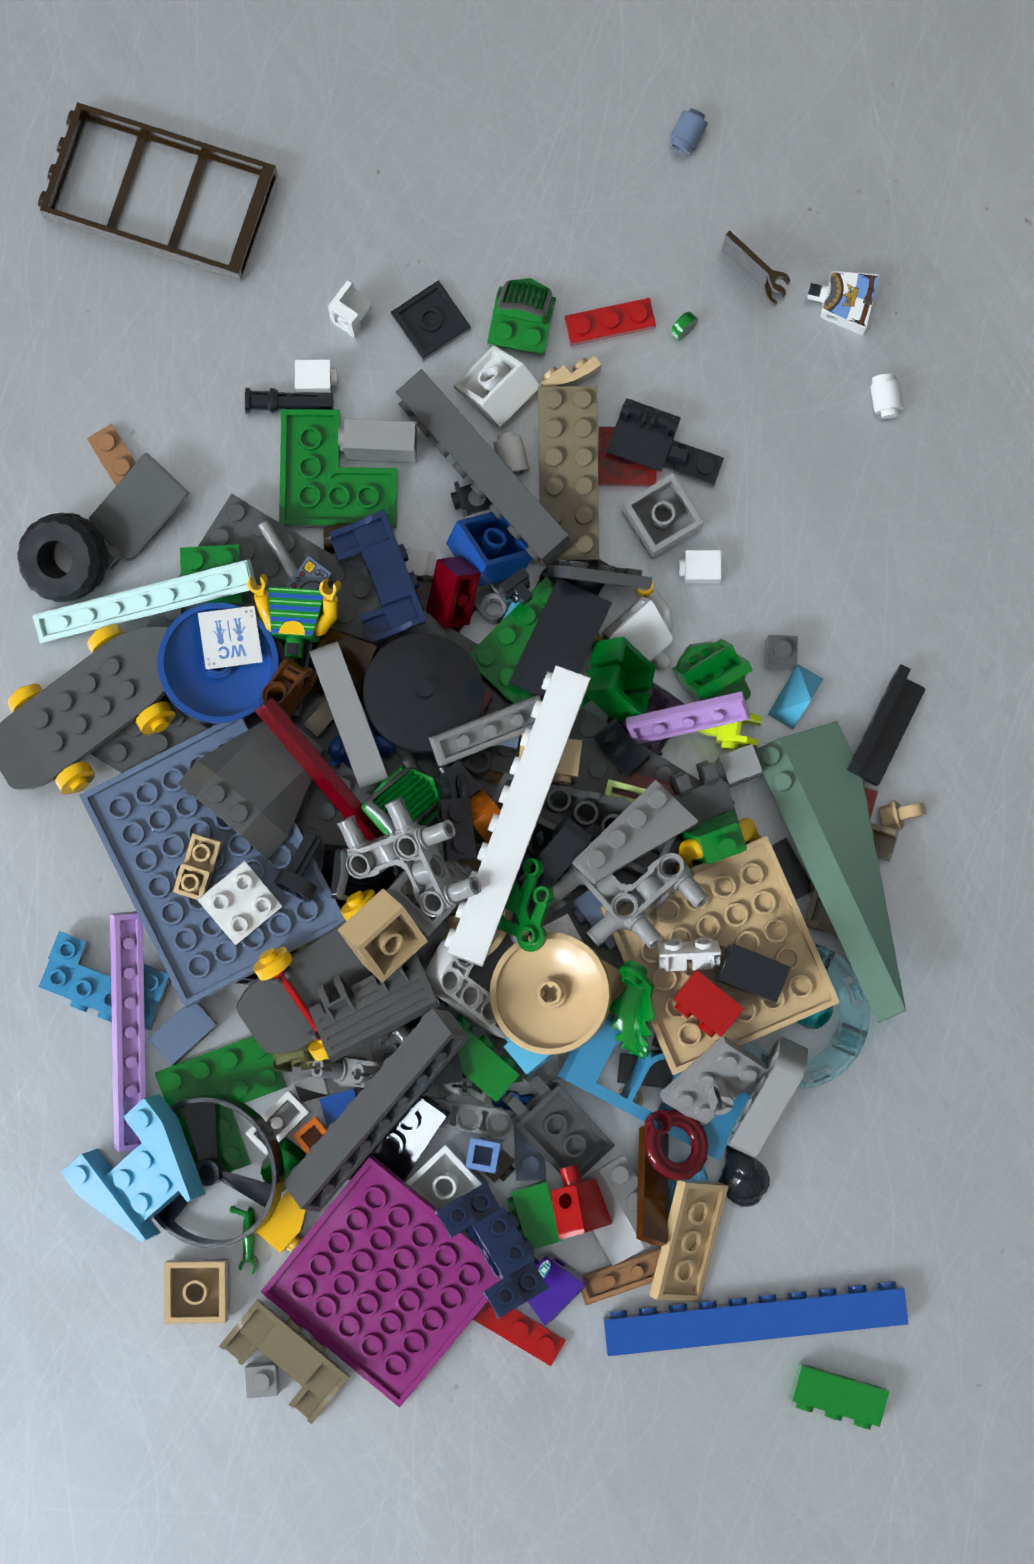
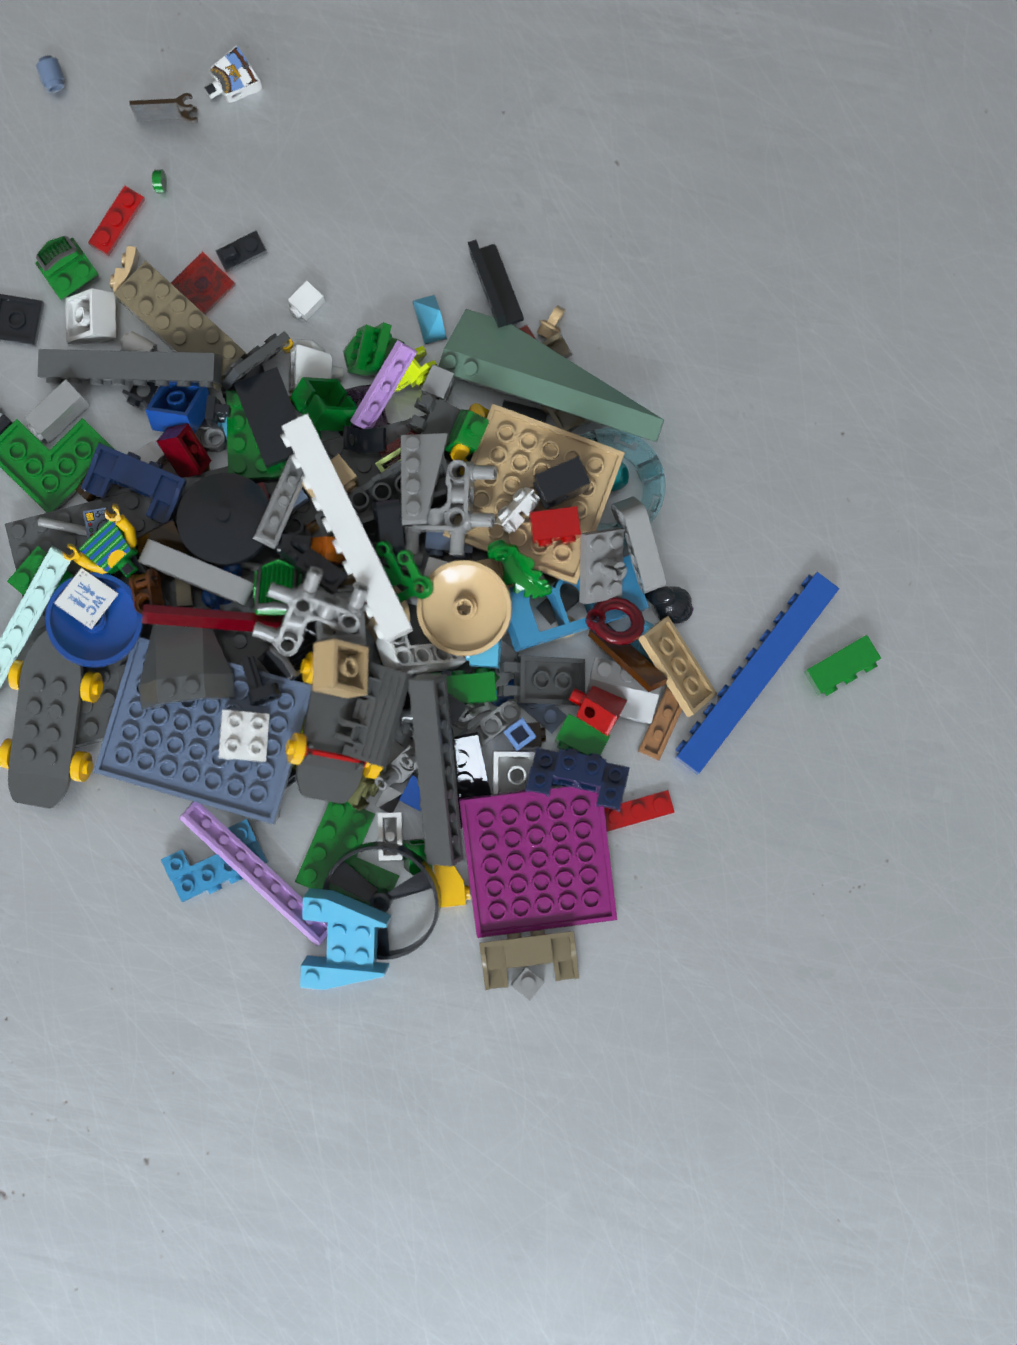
camera: 50 degrees left, 0 degrees up
sand blue panel [148,1002,219,1065] -> none
tan brick [164,1259,229,1324] -> none
tan slope [173,833,223,900] -> none
green piece [229,1206,259,1275] -> none
orange brick [292,1116,328,1154] -> none
dark purple torso [528,1253,590,1326] -> none
black hinge [606,398,681,472] -> none
light grey brick [622,473,704,559] -> none
dark grey brick [765,635,798,670] -> none
white brick [870,373,904,419] -> none

